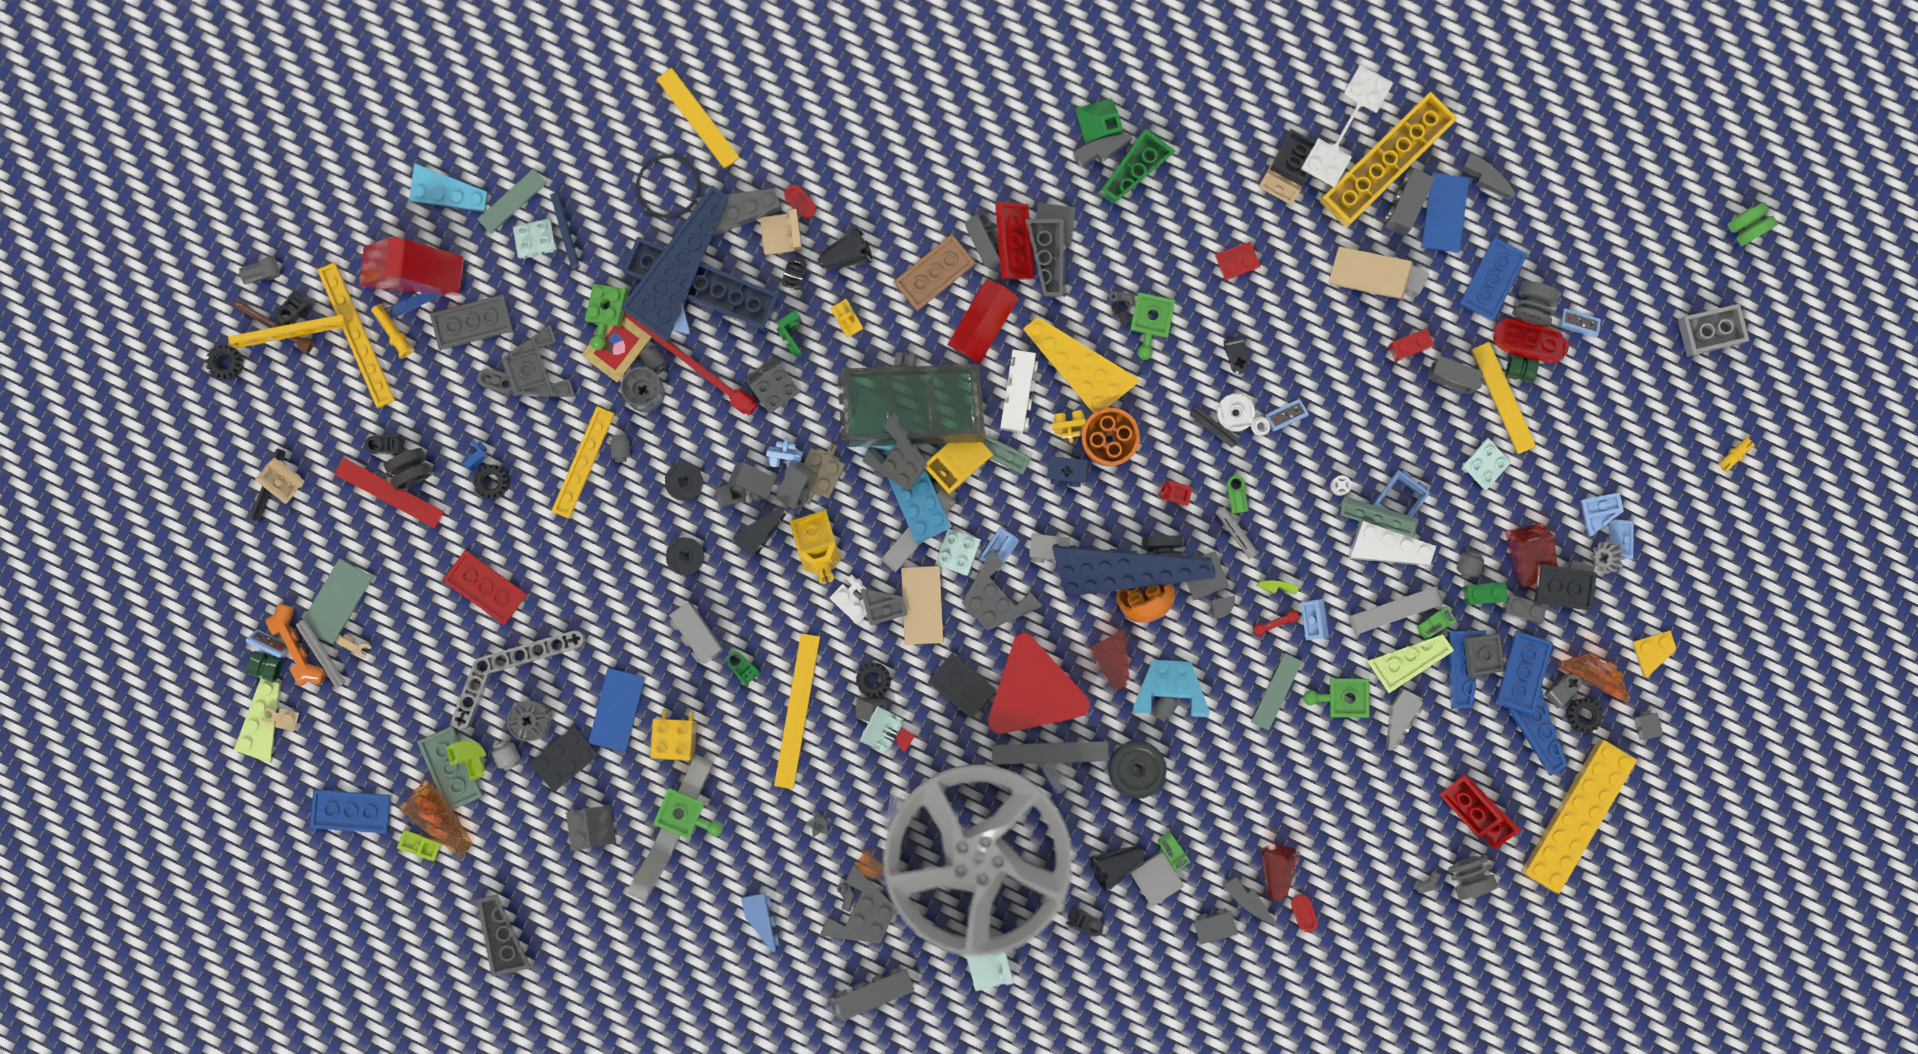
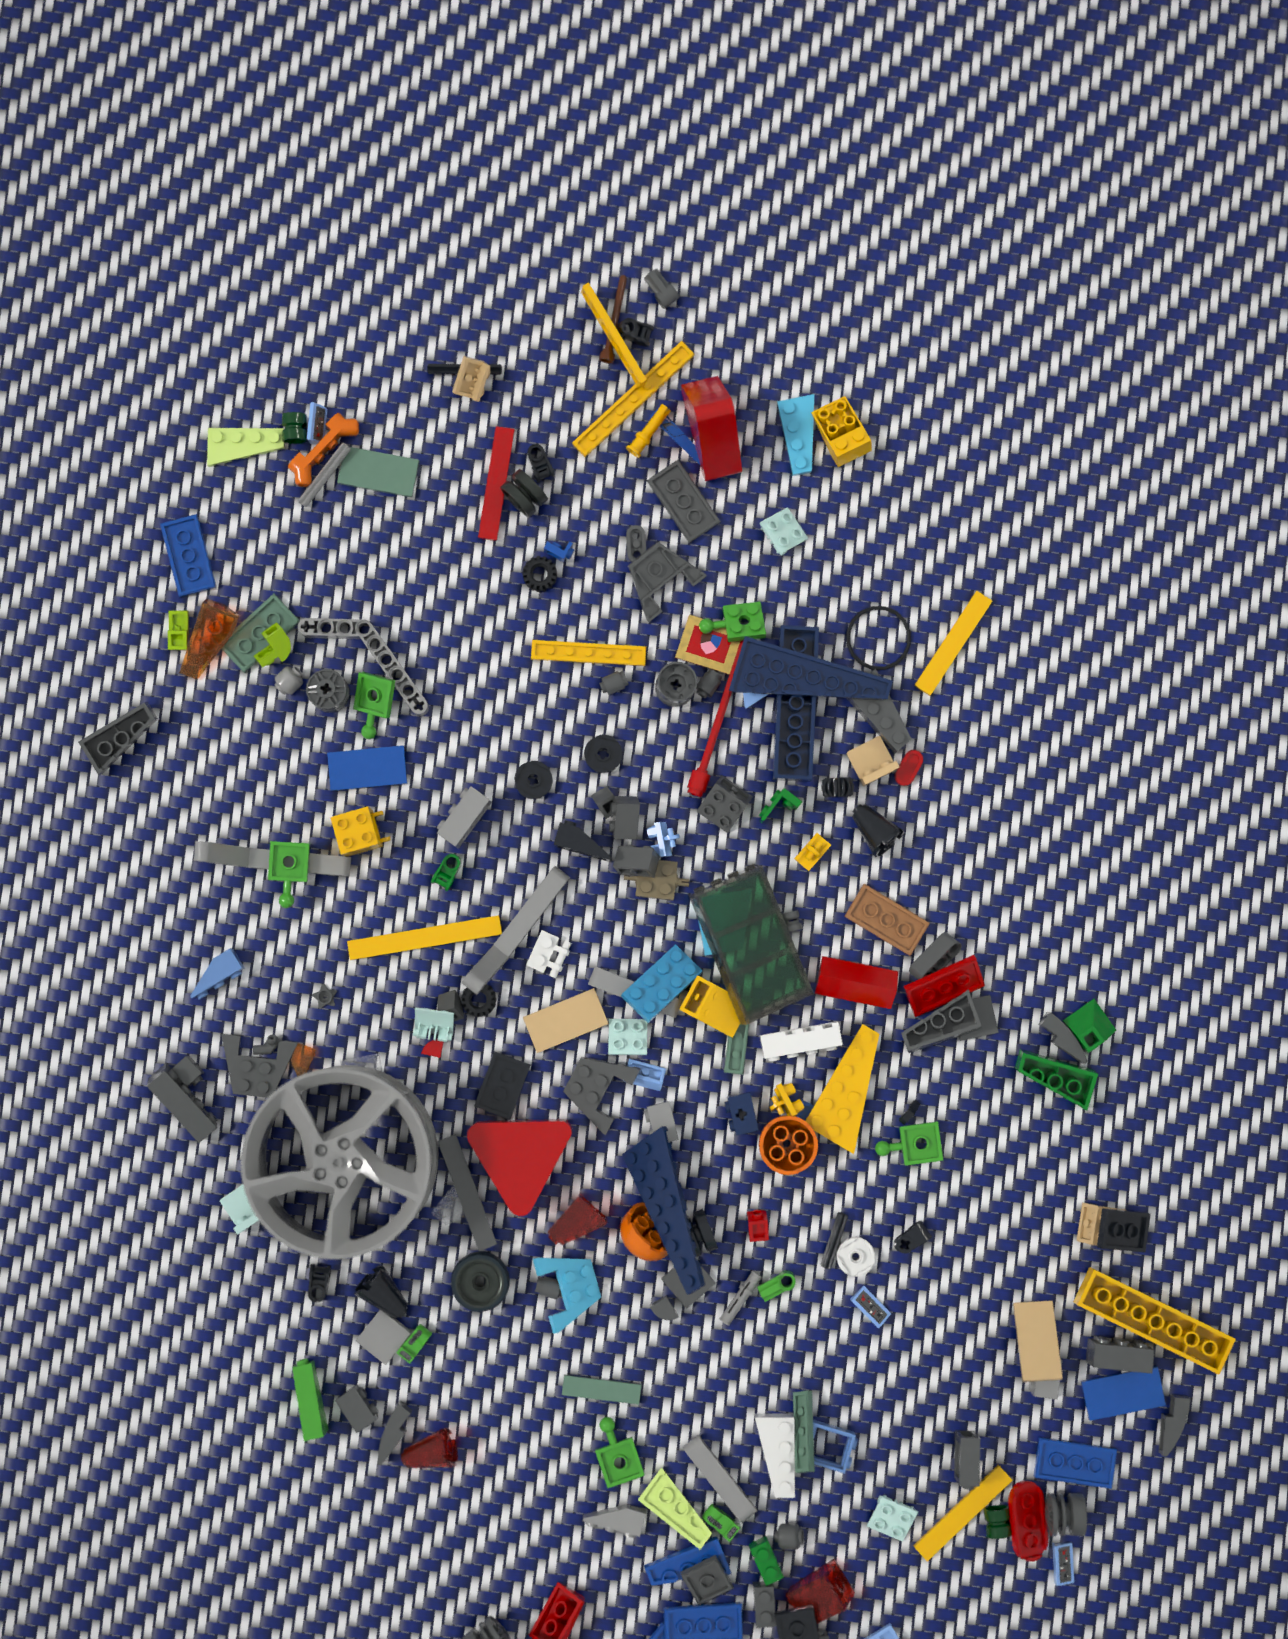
camera: 65 degrees right, 0 degrees up
black tyre [205,344,244,380] -> none
tan plate [262,707,299,731] -> none
tan plate [335,634,371,658] -> none
red tile [443,550,528,626] -> none
sand green tile [477,168,547,234] -> none
black plate [530,726,599,793] -> none
dark blue tile [550,193,580,270] -> none
dark grey slope [566,805,616,851] -> none
yellow plate [789,510,841,584] -> none
dark grey wing [860,589,907,625] -> none
dark grey wing [862,414,928,491] -> none
dark grey arm [1109,292,1135,307] -> none
red plate [1215,241,1261,281] -> none
white plate [1251,417,1270,436] -> none
red bar [1252,609,1299,637] -> none
lime slope [1256,581,1299,595] -> none
red tile [1291,894,1318,932] -> none
white hinge [1301,64,1393,188] -> none
light blue slope [1301,599,1329,640] -> none
white wheel [1330,476,1352,496] -> none
red brick [1388,328,1434,363] -> none
dark grey arm [1414,871,1441,893] -> none
none -> dark grey brick [172,1056,205,1086]
none -> bright green slope [292,1358,329,1441]
none -> bright green plate [353,671,395,739]
none -> light grey beam [461,866,570,995]
none -> yellow slope [811,396,872,467]

